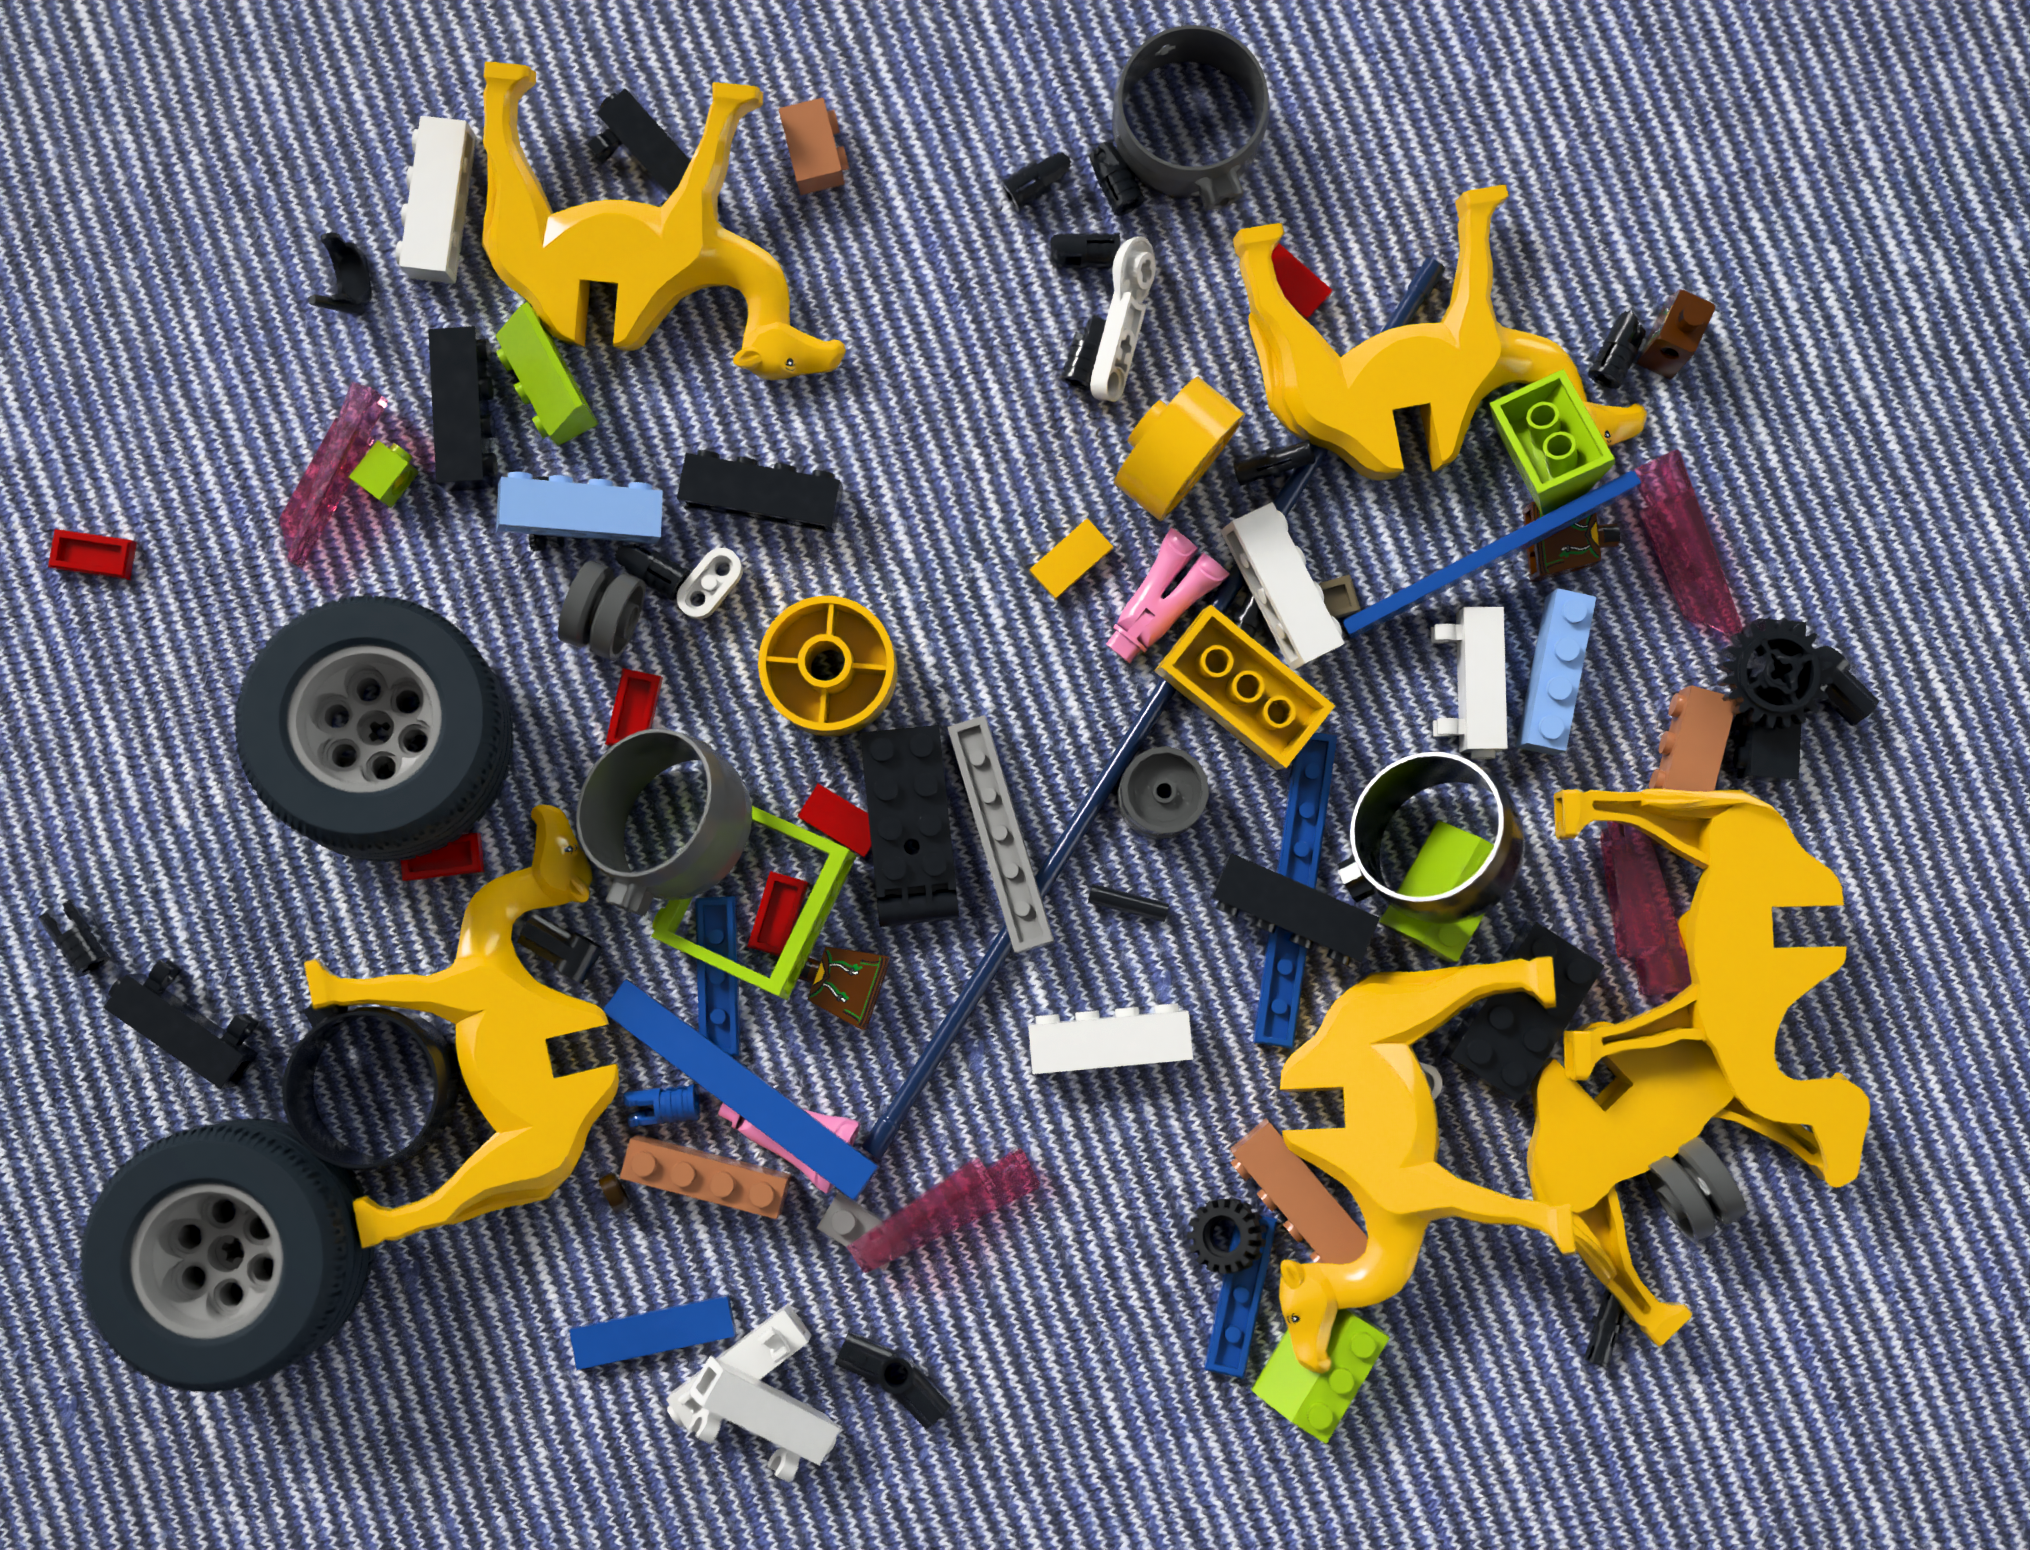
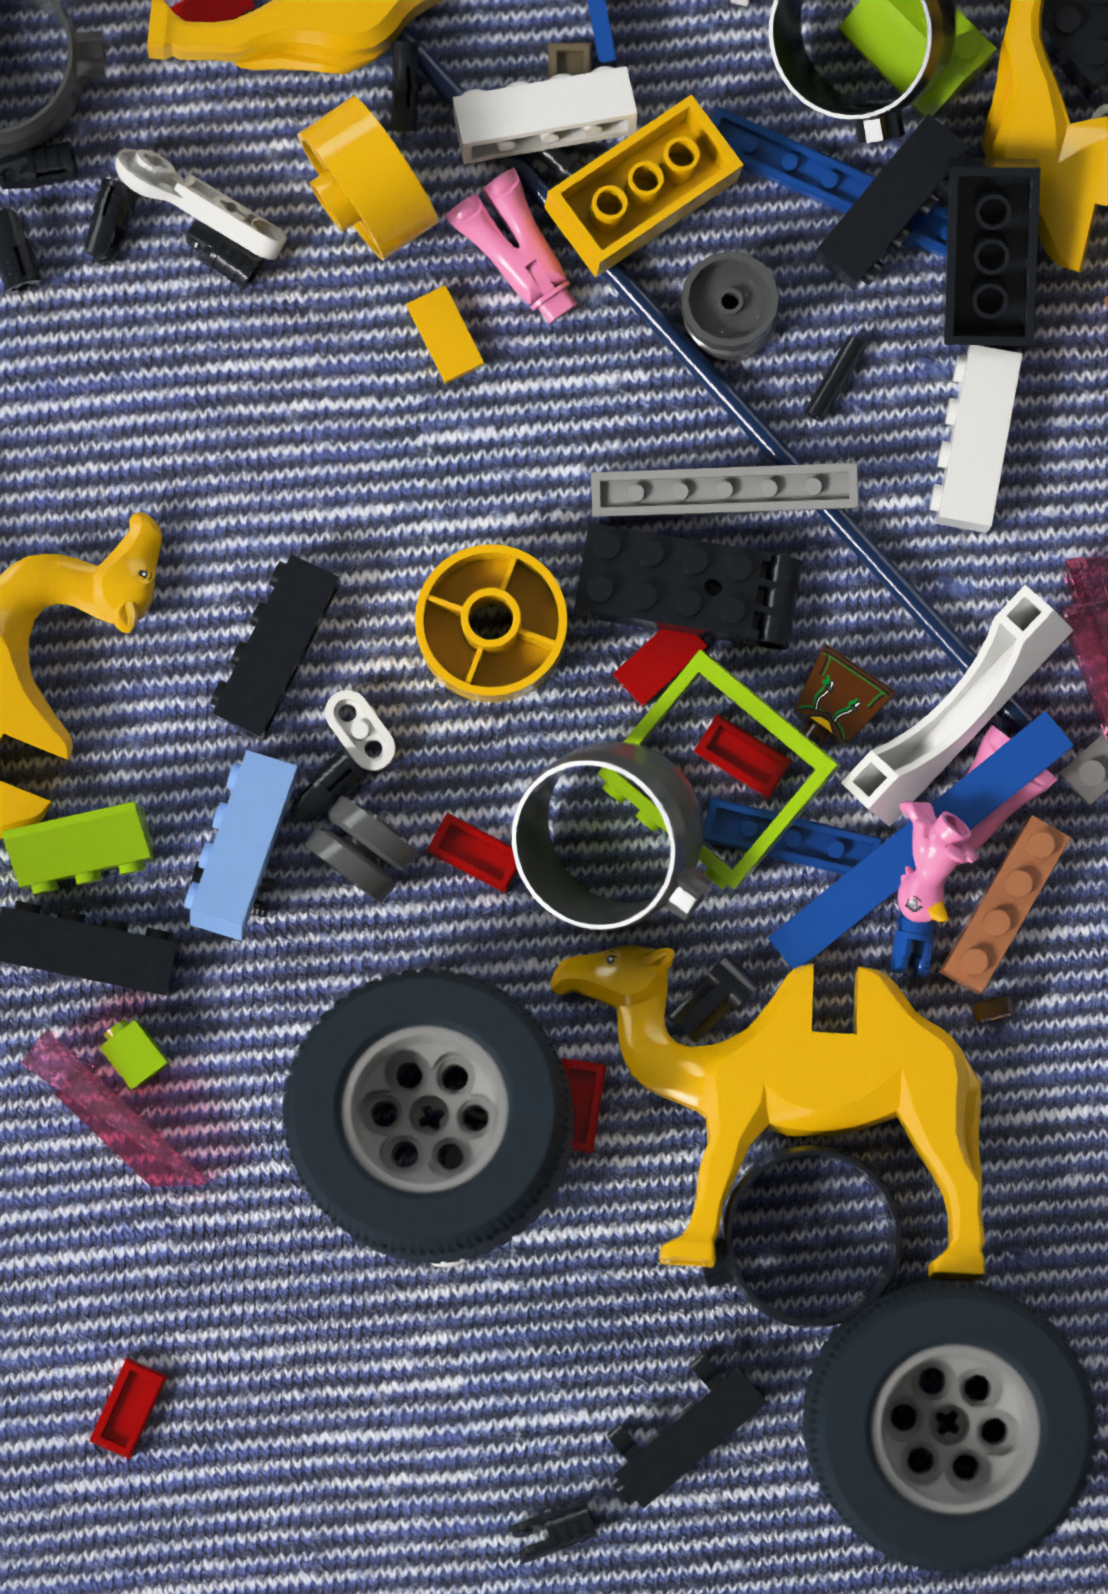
camera: 75 degrees left, 0 degrees up
none -> white arch [841,585,1073,827]
none -> bright pink animal [897,800,979,923]
none -> black brick [943,158,1041,346]

